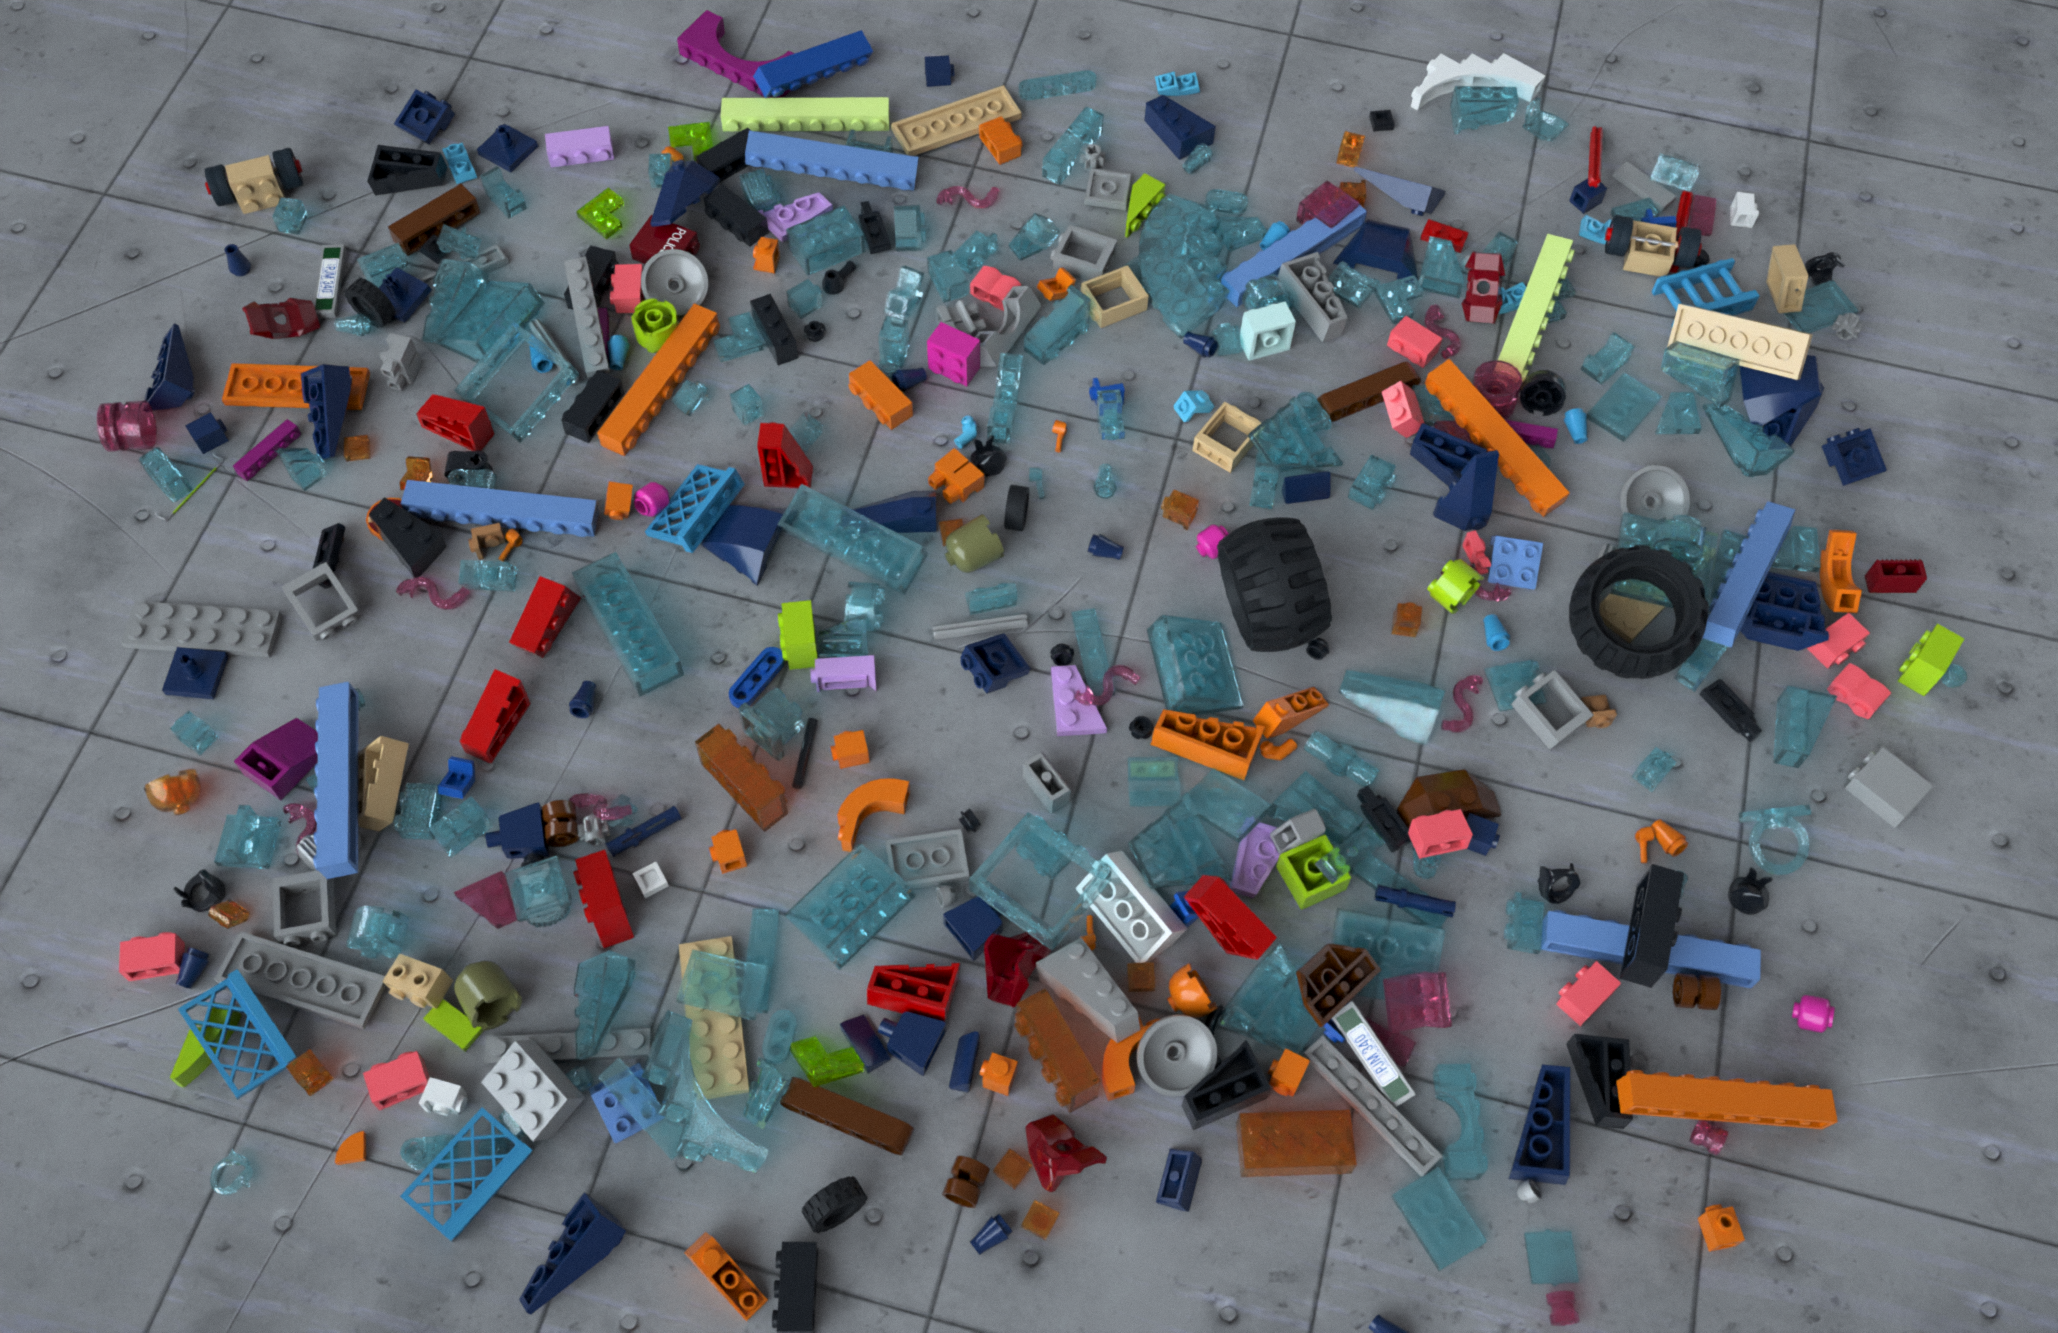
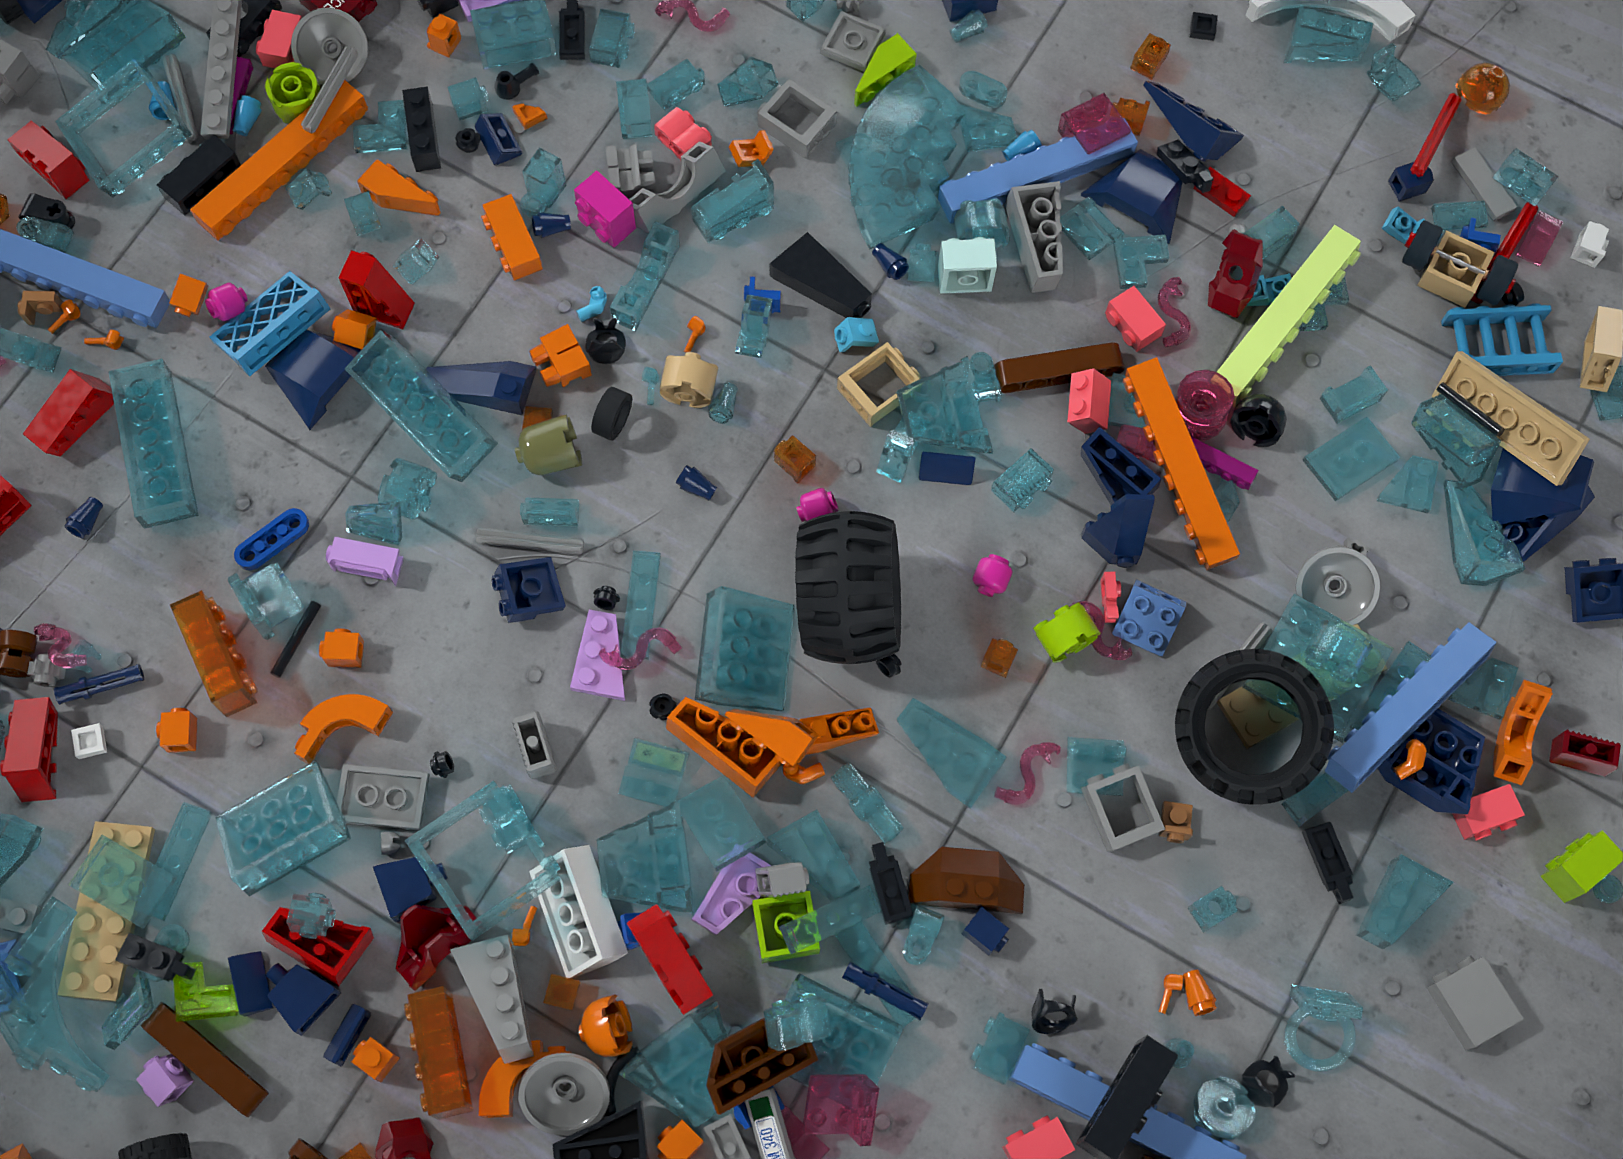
camera: 15 degrees right, 10 degrees up
lime brick [778,600,818,670] -> none
clear light blue brick [884,265,924,320] -> none
tan window [1079,265,1149,328] -> none
coral brick [1408,809,1473,859] -> none
clear light blue slope [1417,236,1464,298] -> none
dark azure cone [1483,614,1510,651] -> none
dark azure cone [1564,408,1588,444] -> none
coral brick [1827,663,1891,720] -> none
none -> orange hand [84,330,124,350]
none -> black hinge [115,933,197,982]
none -> lavender brick [136,1054,194,1107]
none -> clear light blue brick [287,893,336,938]
none -> light grey axle [301,45,359,133]
none -> orange brick [332,309,377,350]
none -> orange slope [357,159,441,216]
none -> dark blue slope [475,113,523,165]
none -> orange tile [512,104,547,130]
none -> tan brick [660,352,718,408]
none -> orange slope [725,709,819,766]
none -> clear light blue brick [763,993,831,1051]
none -> black slope [769,232,872,318]
none -> dark pink head [972,554,1013,597]
none -> black hinge [1156,139,1214,193]
none -> clear light blue plate [1194,1077,1255,1140]
none -> orange arm [1393,739,1427,780]
none -> black bar [1436,382,1505,437]
none -> clear orange cylinder [1456,62,1510,114]

